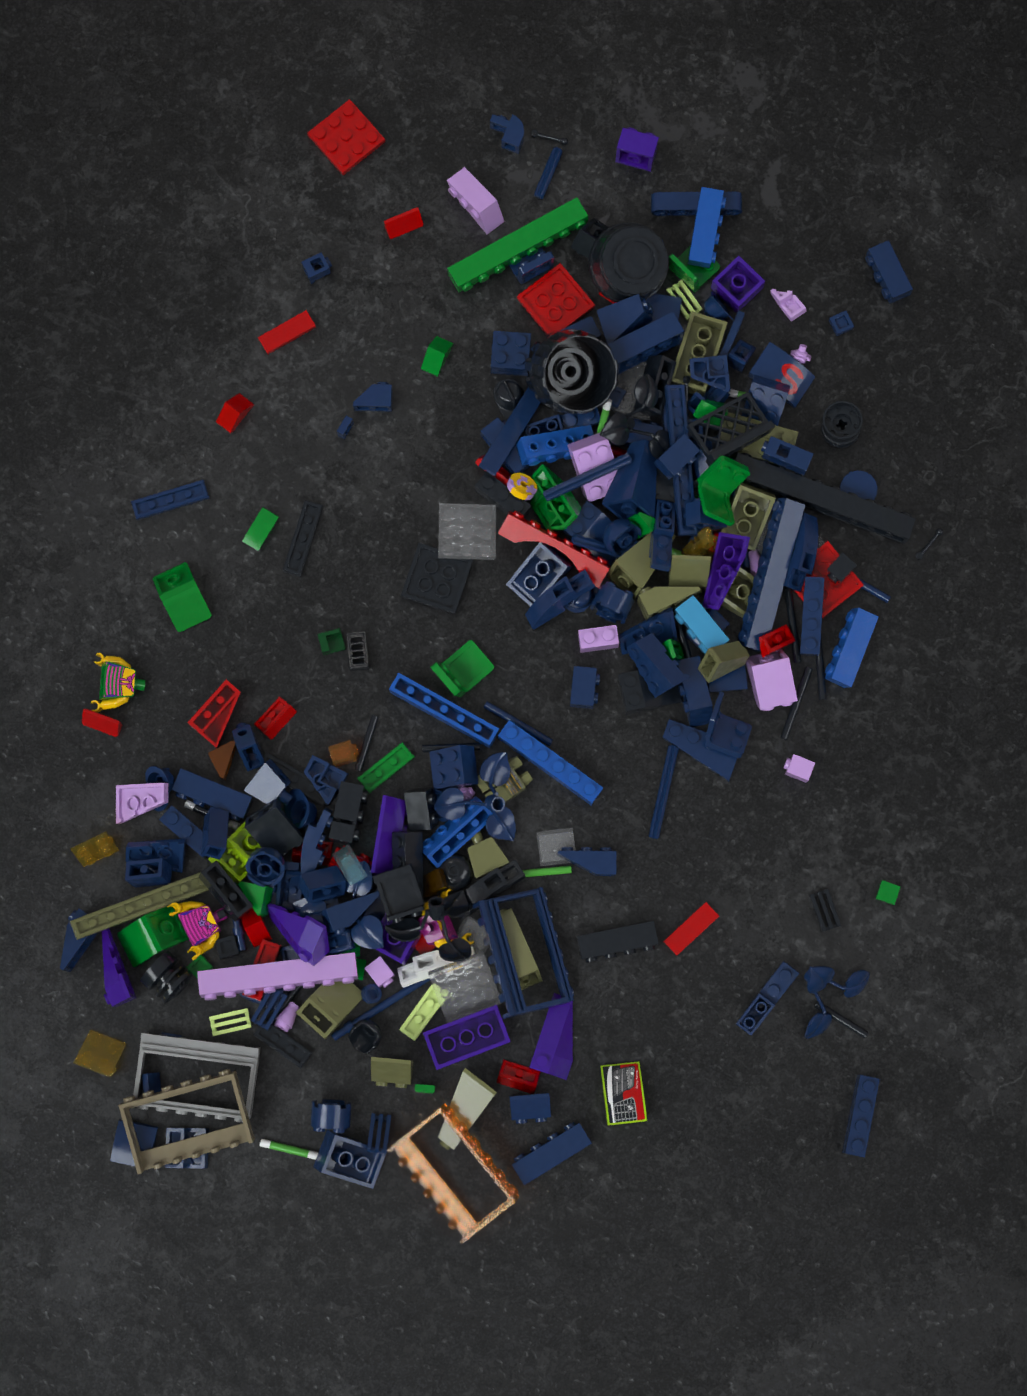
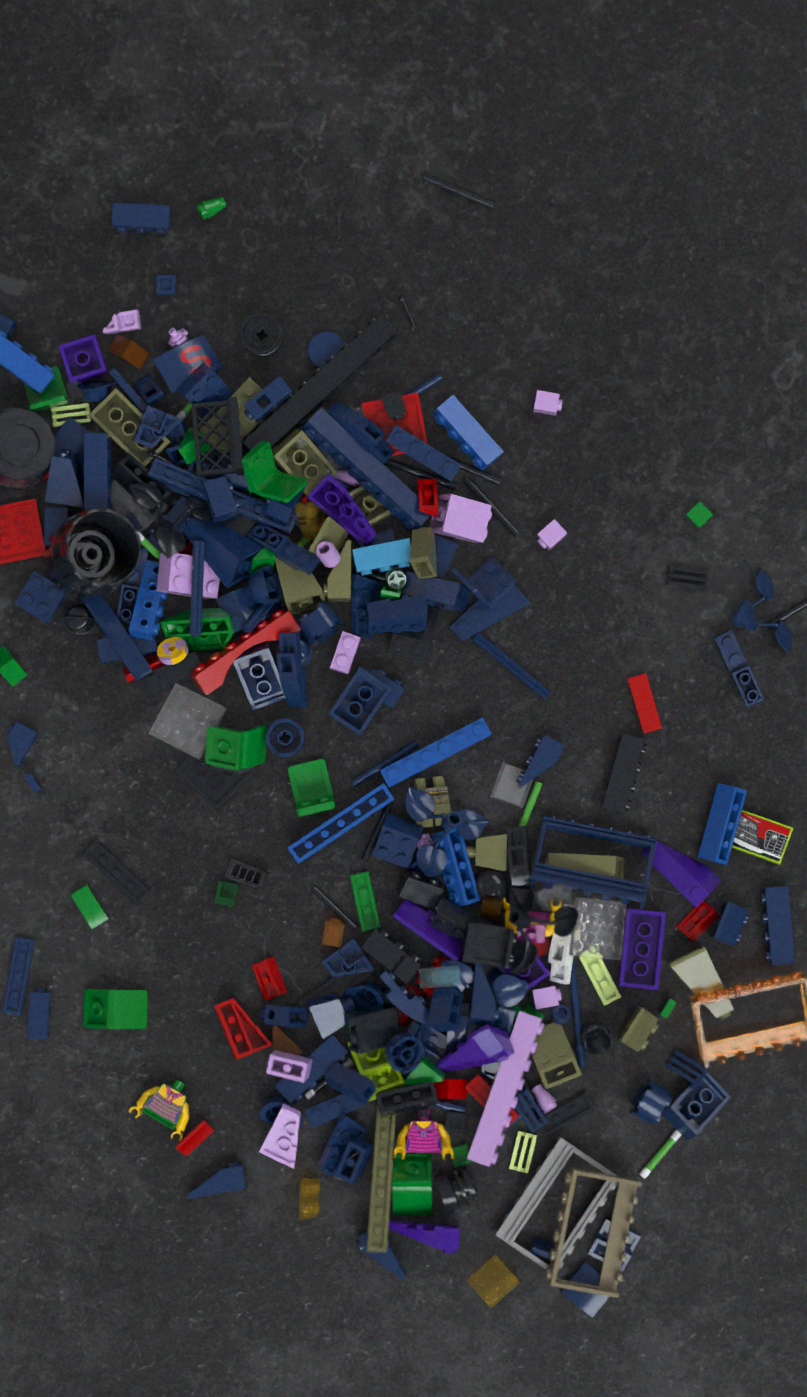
camera: 60 degrees left, 5 degrees up
none -> dark blue brick [27,988,52,1040]
none -> reddish brown slope [107,334,150,370]
none -> dark blue slope [187,1162,247,1199]
none -> green cone [197,197,226,219]
none -> green piece [205,725,268,771]
none -> dark blue brick [266,718,305,758]
none -> lavender brick [267,1050,313,1082]
none -> lavender brick [316,541,341,568]
none -> dark blue slope [329,666,392,735]
none -> sand green wheel [385,567,406,589]
none -> lavender brick [533,390,562,416]
none -> blue brick [698,783,747,865]

